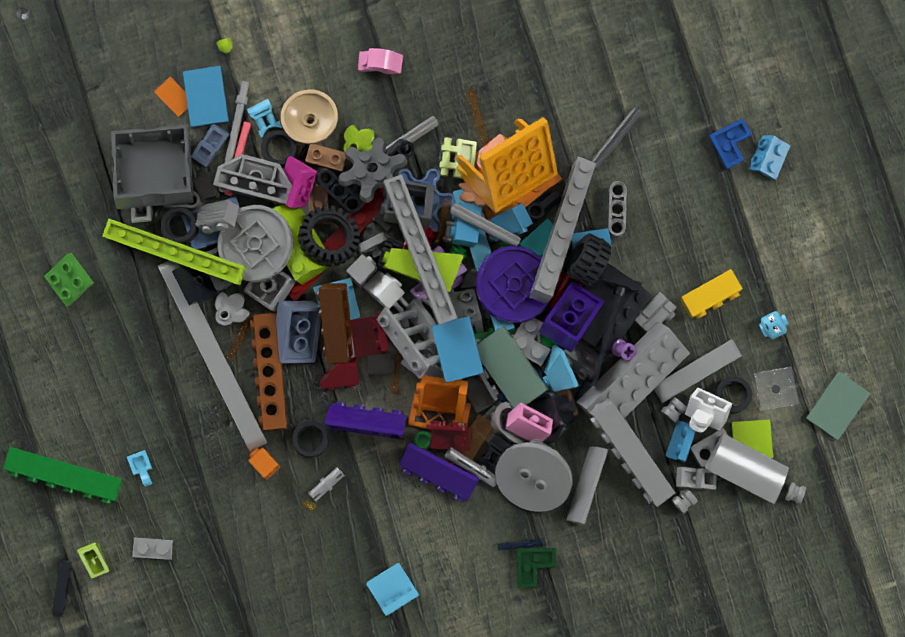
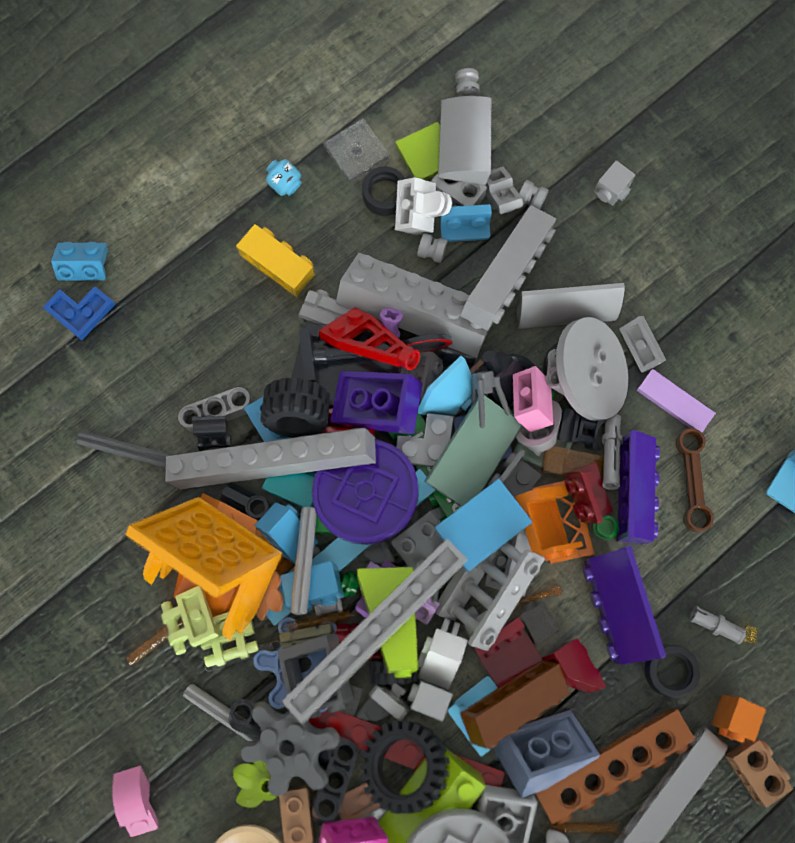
camera: 110 degrees left, 5 degrees down
dark blue piece [492,538,549,551] -> none
dark green plate [517,548,556,588] -> none
light grey beam [654,339,742,403] -> none
sand green tile [805,371,871,441] -> none
none -> yellowish green plate [161,586,219,655]
none -> black piece [192,414,231,451]
none -> olive axle [280,624,333,649]
none -> red plate [319,307,420,370]
none -> dark grey plant [471,371,511,428]
none -> light grey brick [594,160,635,206]
none -> light grey plate [619,316,666,373]
none -> lavender tile [636,369,716,432]
none -> reddish brown piece [676,428,714,532]
none -> medium nougat brick [724,739,793,808]

